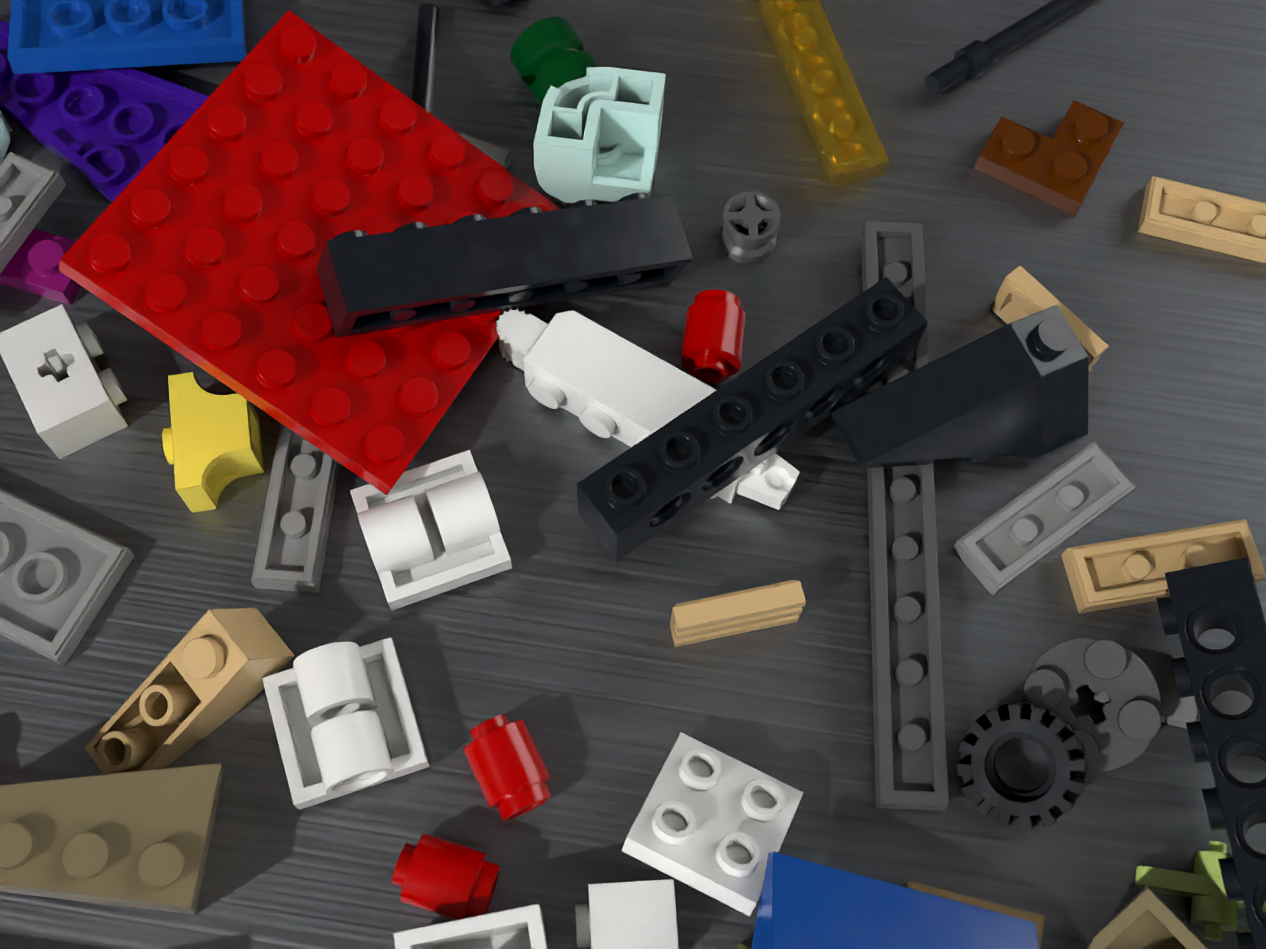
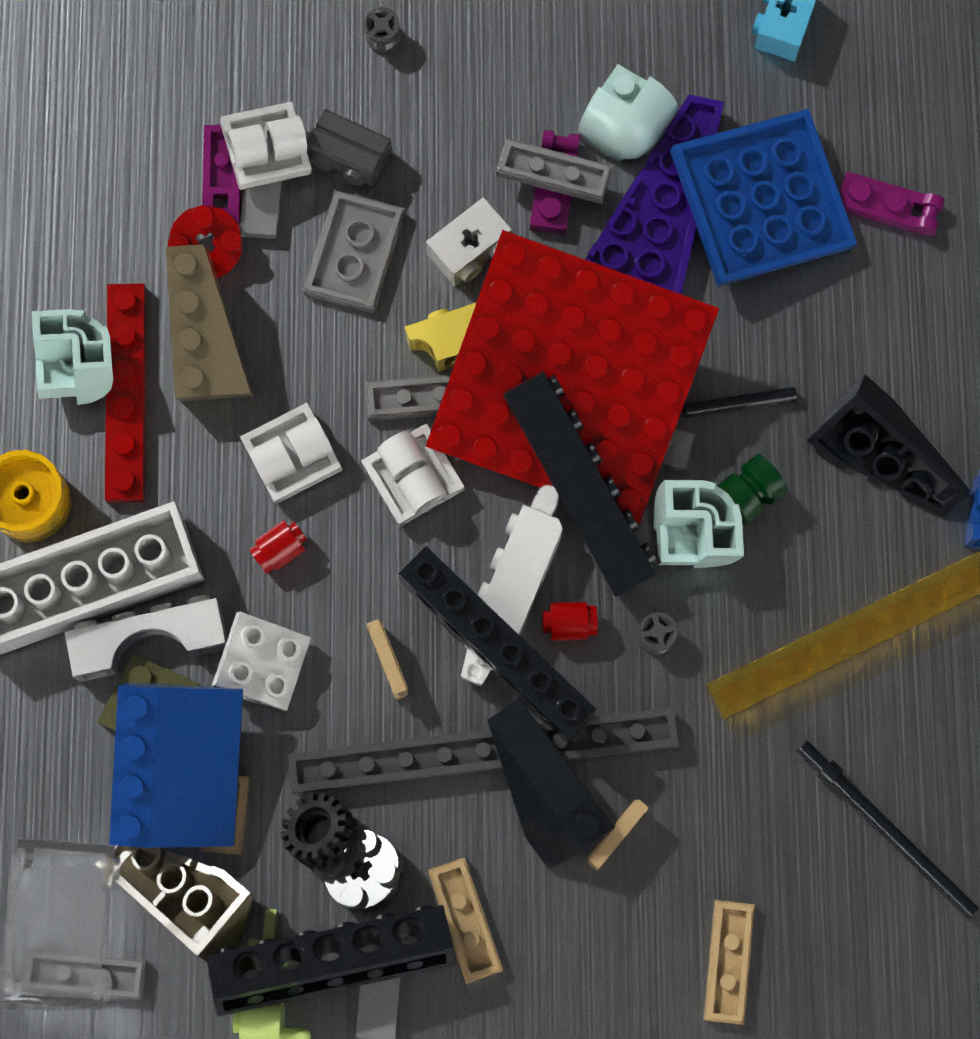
camera: 85 degrees right, 10 degrees up
tan slope [85,608,295,775] -> none
red brick [392,833,501,920] -> none
light grey tile [952,442,1136,596] -> none
reddish brown plate [974,100,1124,216] -> none

